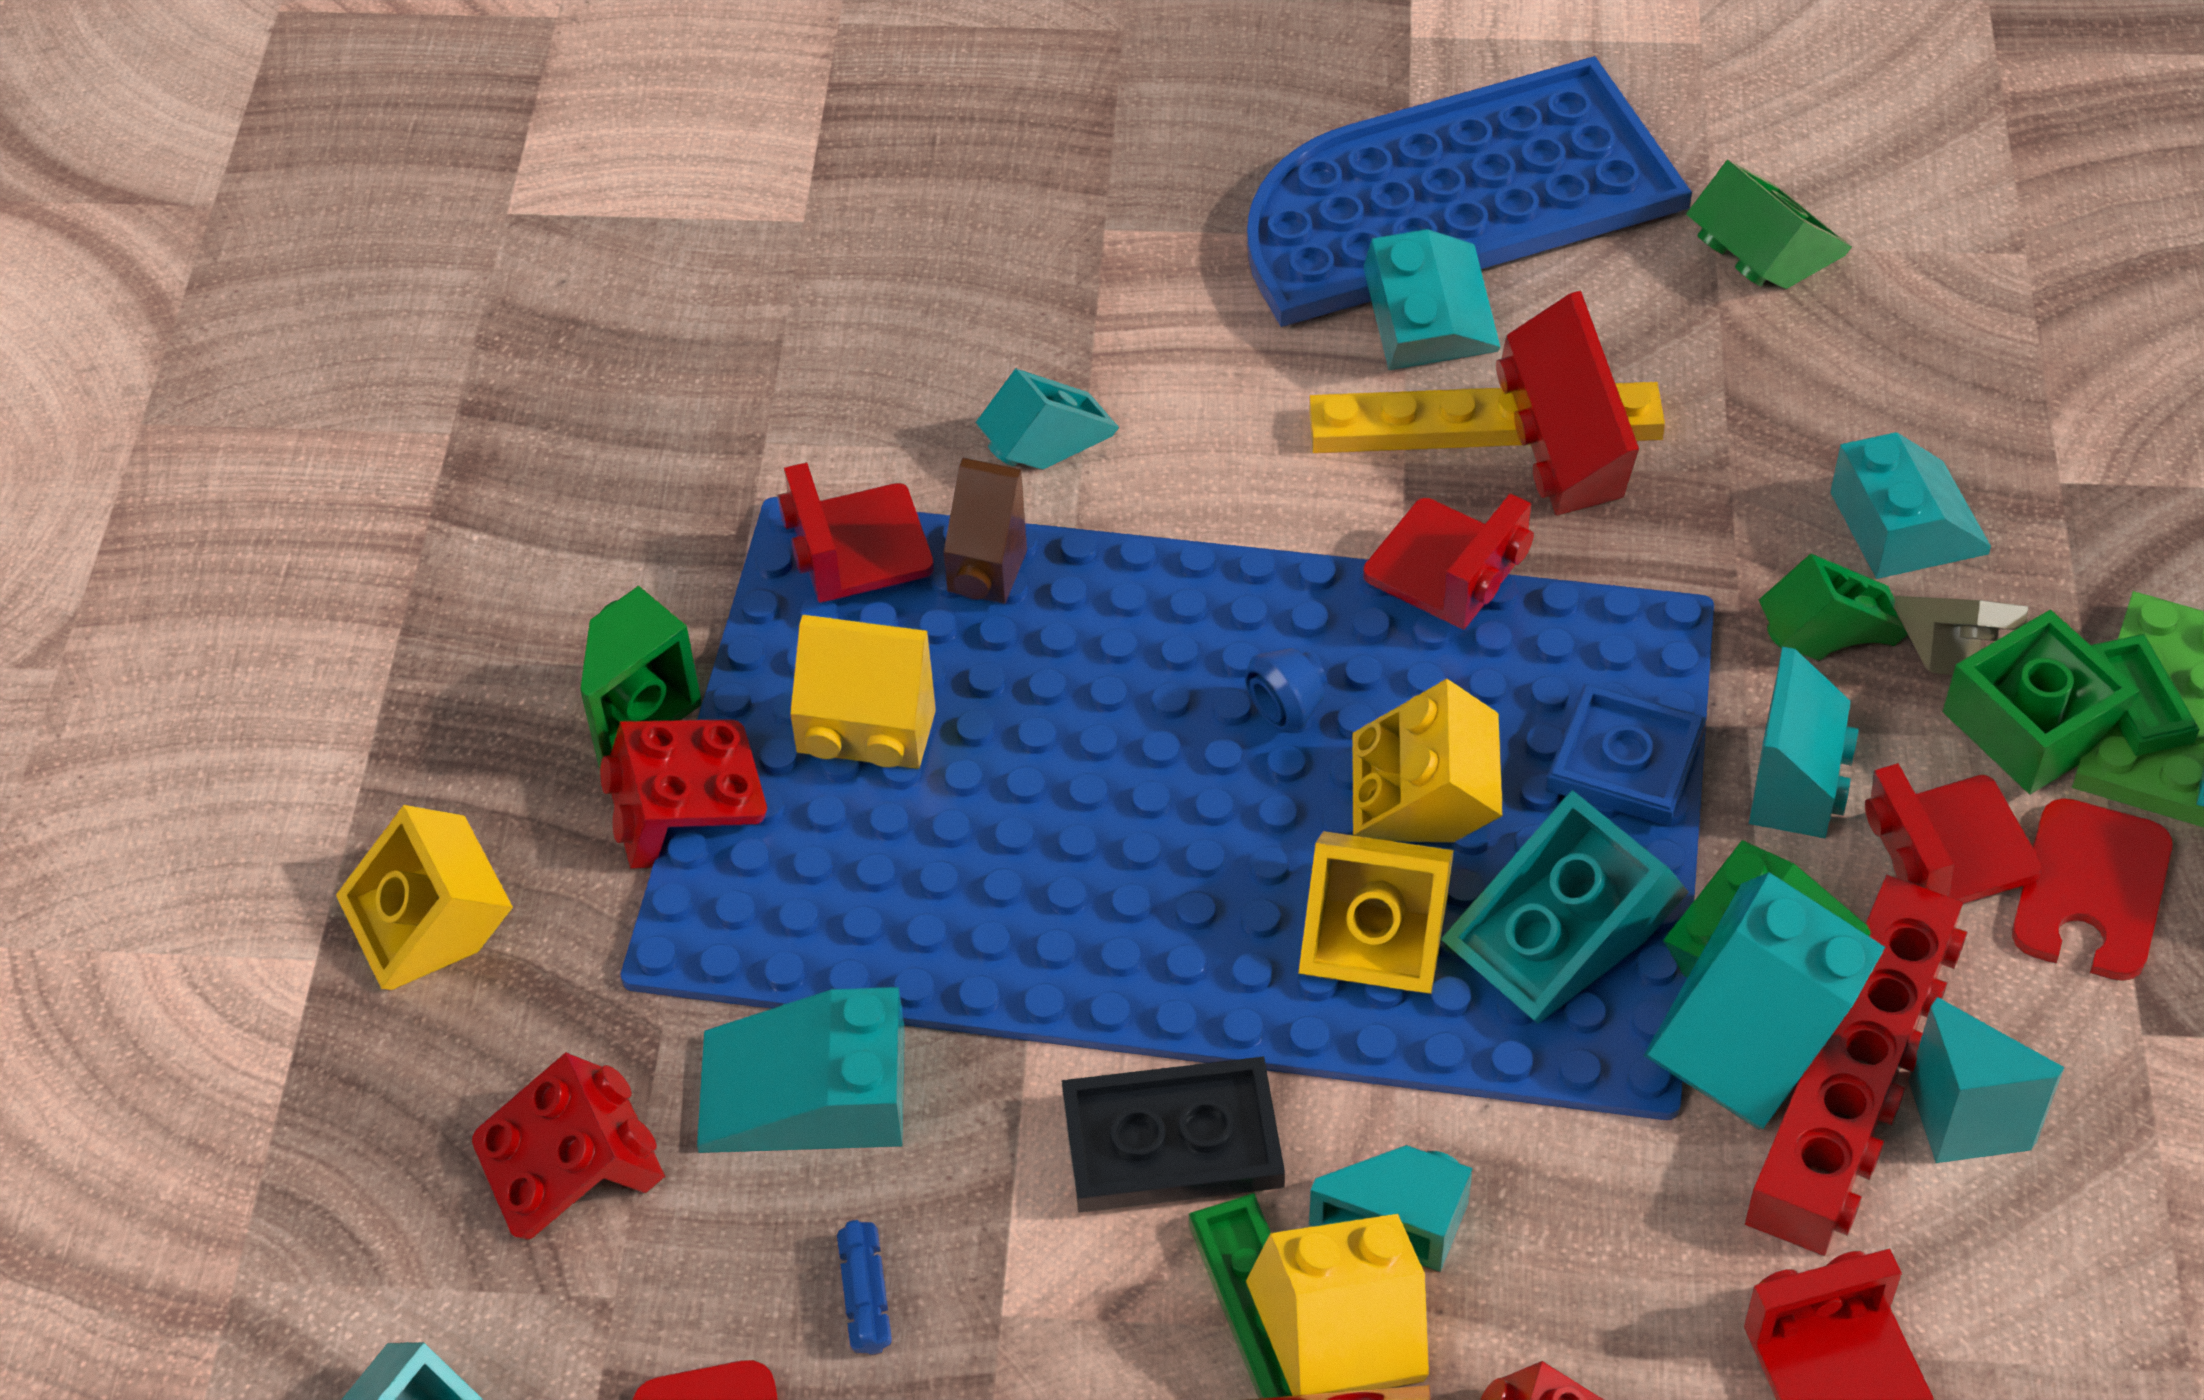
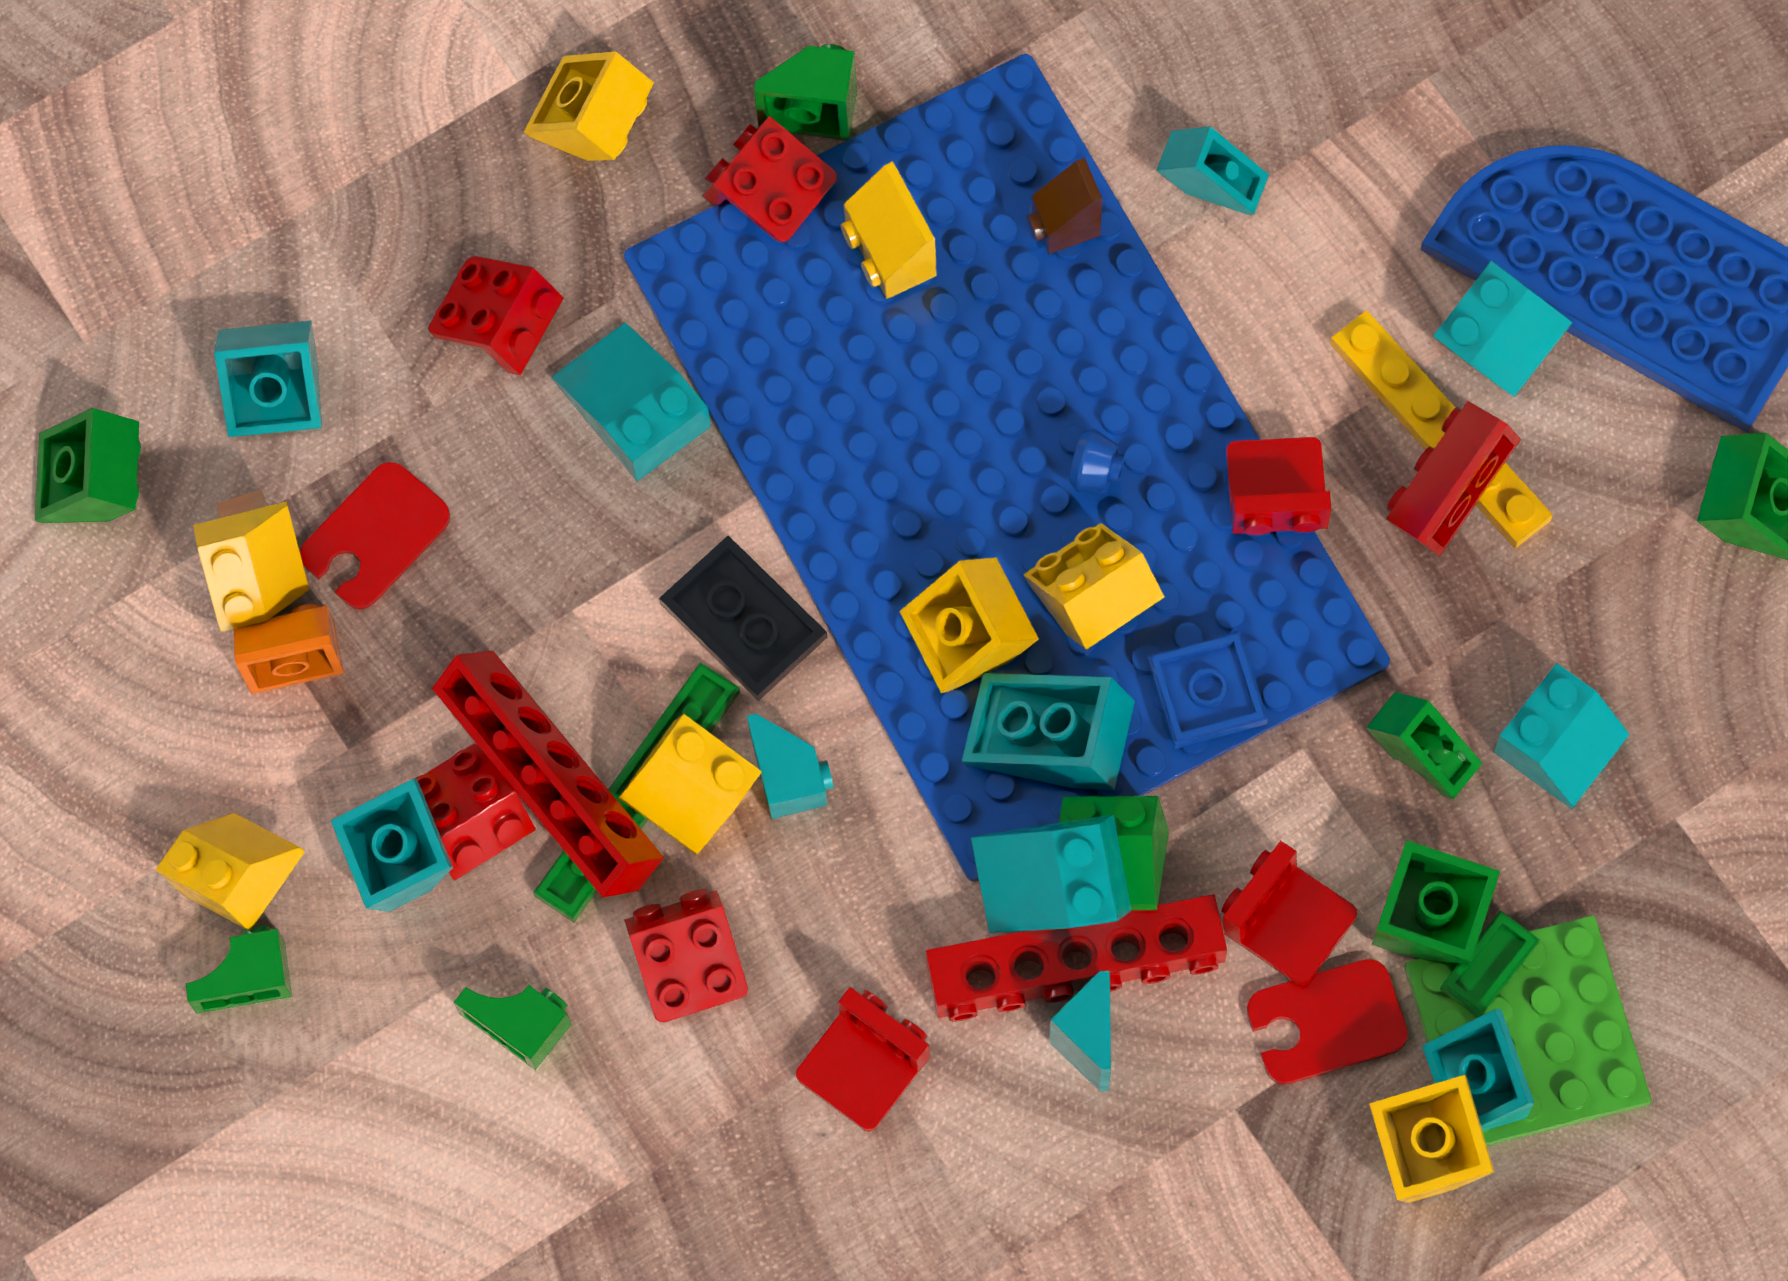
camera: 55 degrees right, 20 degrees up
red bracket [777,462,934,603] -> none
blue axle [837,1220,892,1355] -> none
teal slope [1748,647,1859,839] -> none
dark tan slope [1894,596,2028,675] -> none

